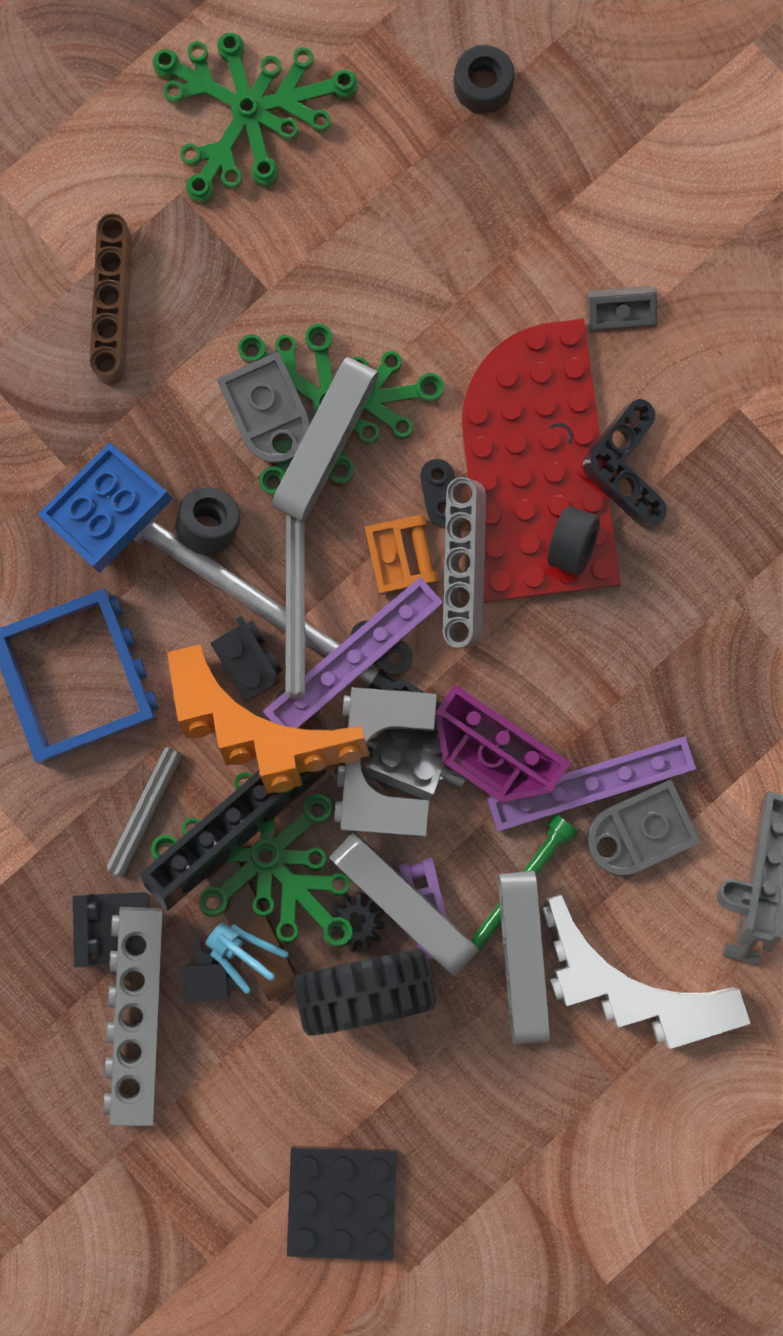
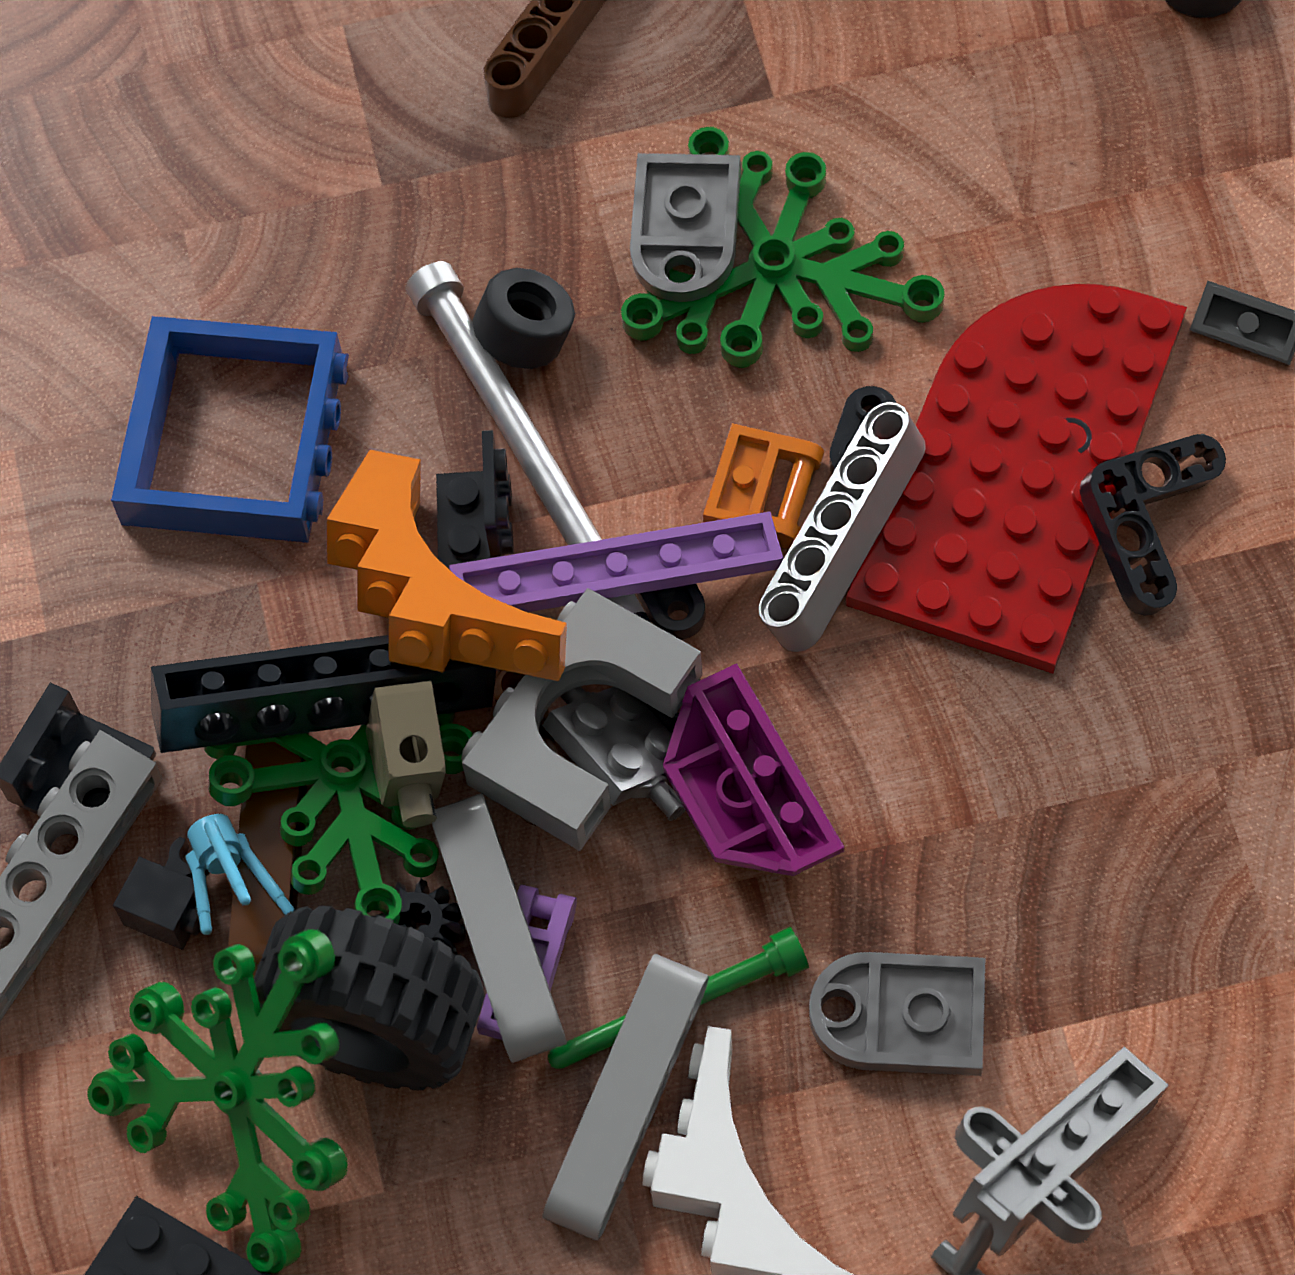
camera: 35 degrees right, 20 degrees down
blue plate [38,442,173,573] -> none
light grey axle [107,747,182,876] -> none
light grey beam [272,357,379,522] -> none
light grey axle [286,514,305,699] -> none
medium lavender plate [487,736,696,832] -> none
black tyre [547,506,600,575] -> none
none -> green plant [87,929,348,1273]
none -> dark tan torso [365,681,446,828]

